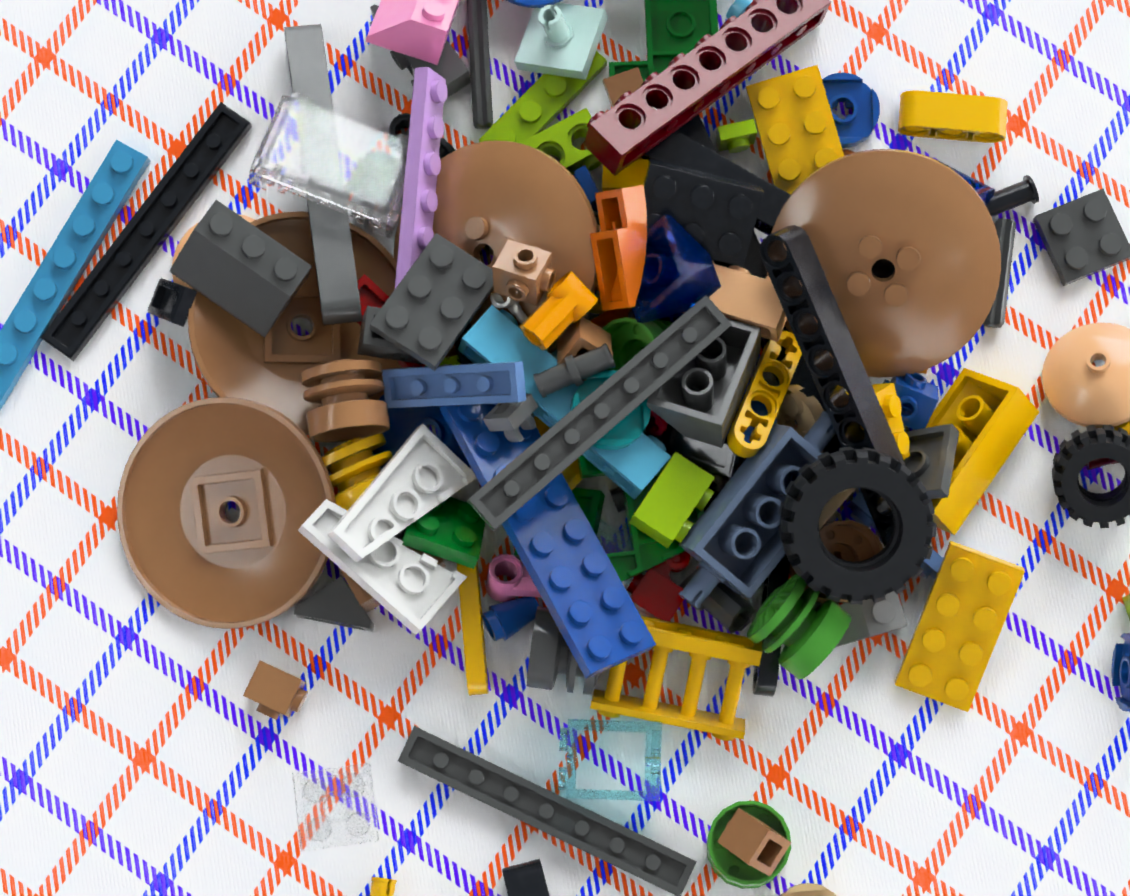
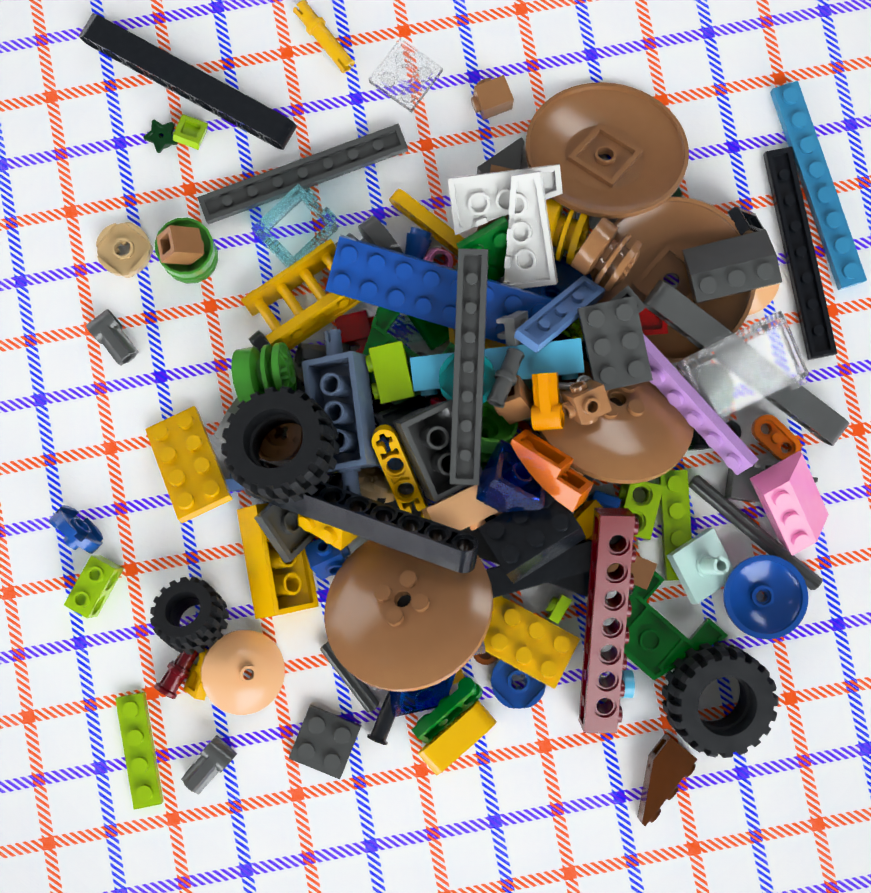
camera: 135 degrees right, 5 degrees up
none -> dark grey piece [85,309,139,366]
none -> green plate [411,677,483,744]
none -> orange plate [751,414,802,461]

